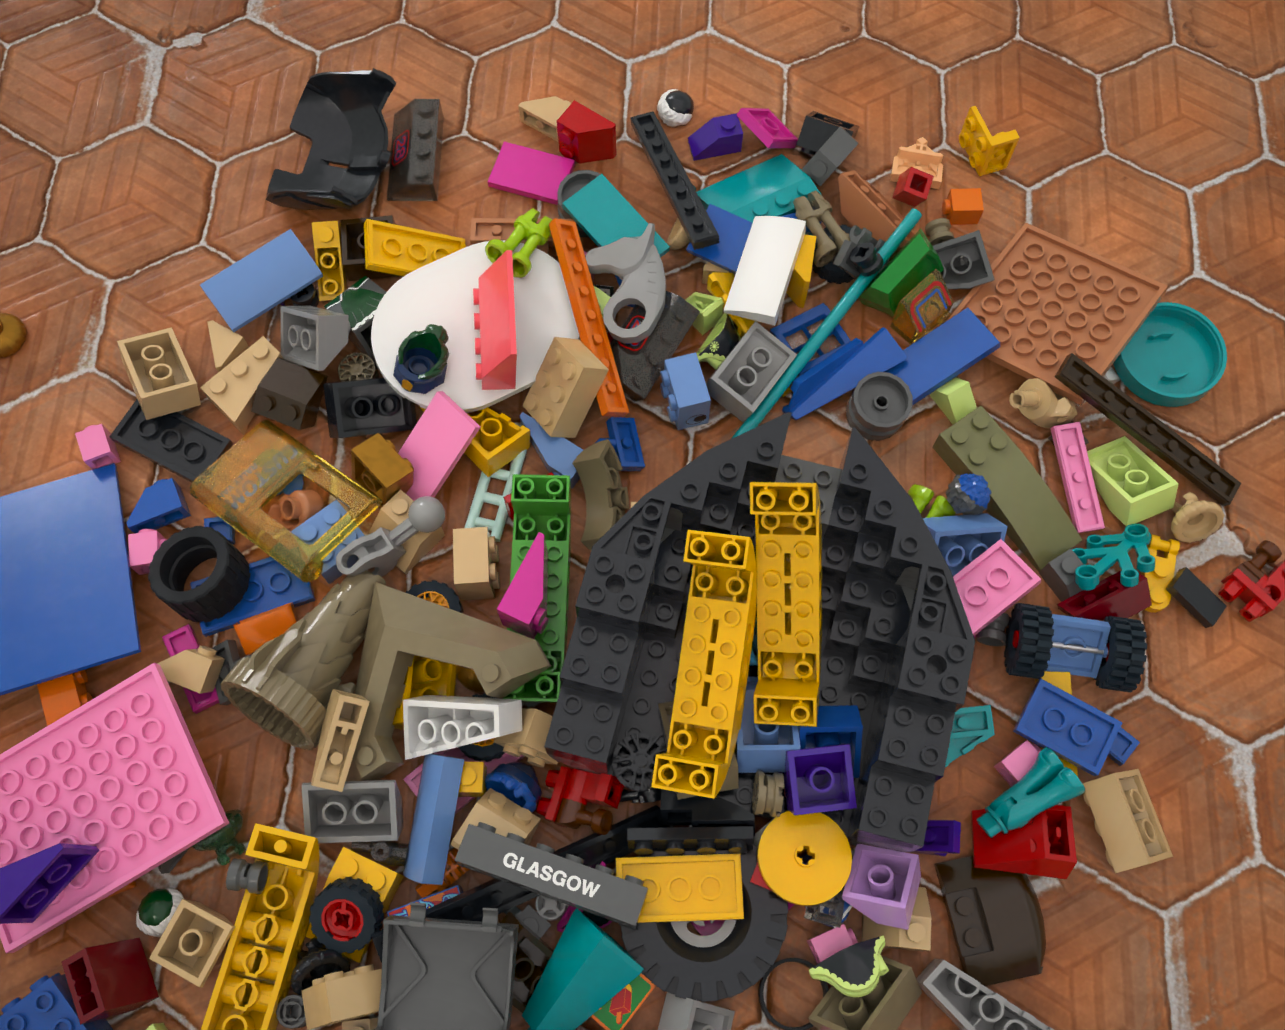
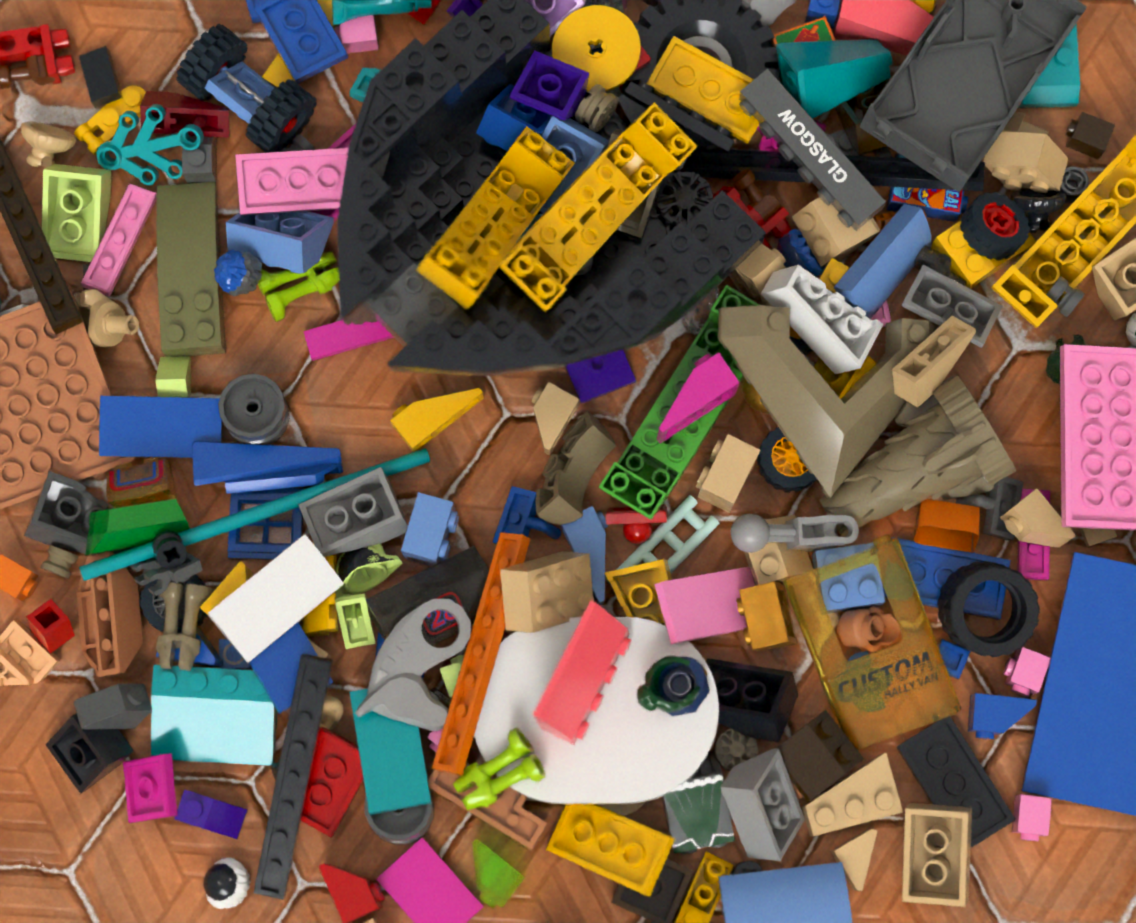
camera: 150 degrees left, 10 degrees up
none -> red tile [301,726,364,838]
none -> clear neon green slope [472,838,526,909]

